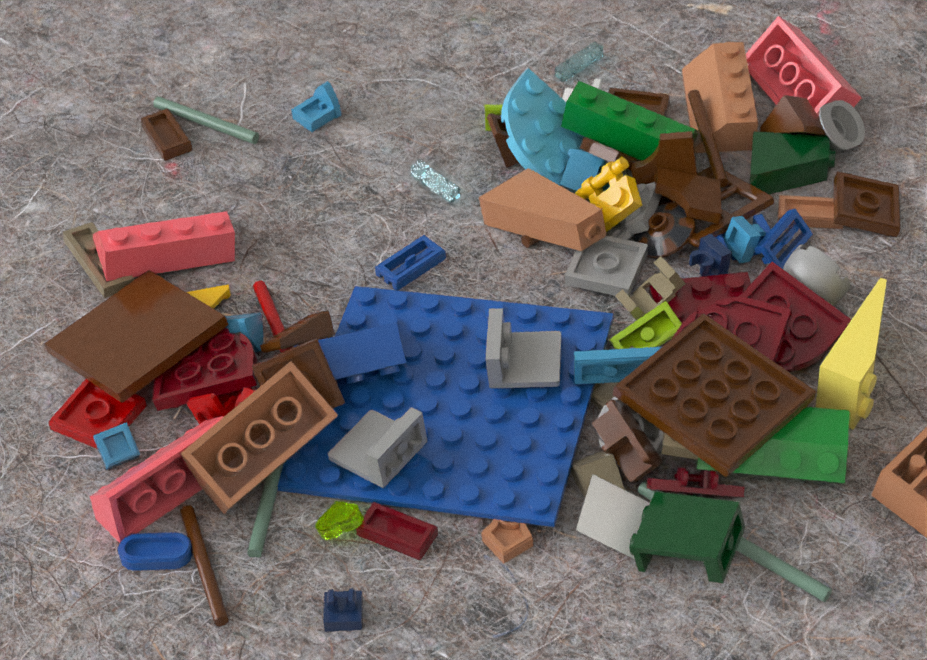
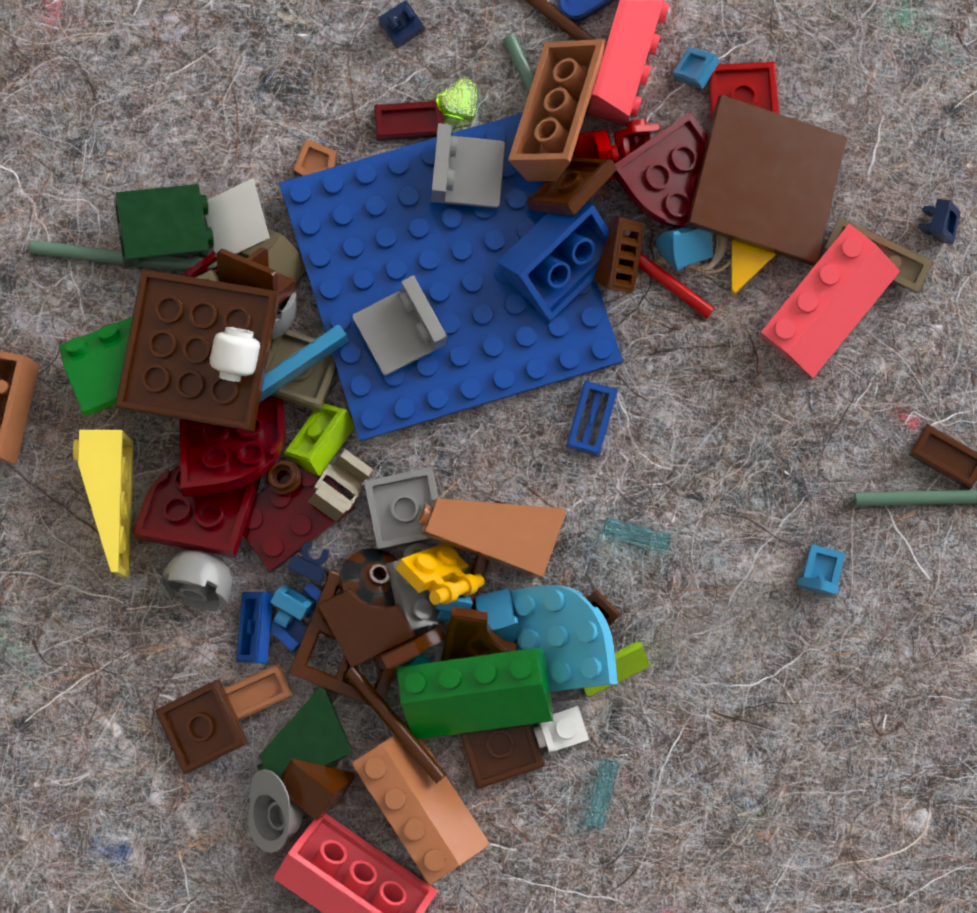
camera: 145 degrees right, 35 degrees up
none -> white head [210,327,260,382]
none -> reddish brown plate [266,460,302,495]
none -> dark blue tile [918,199,961,244]

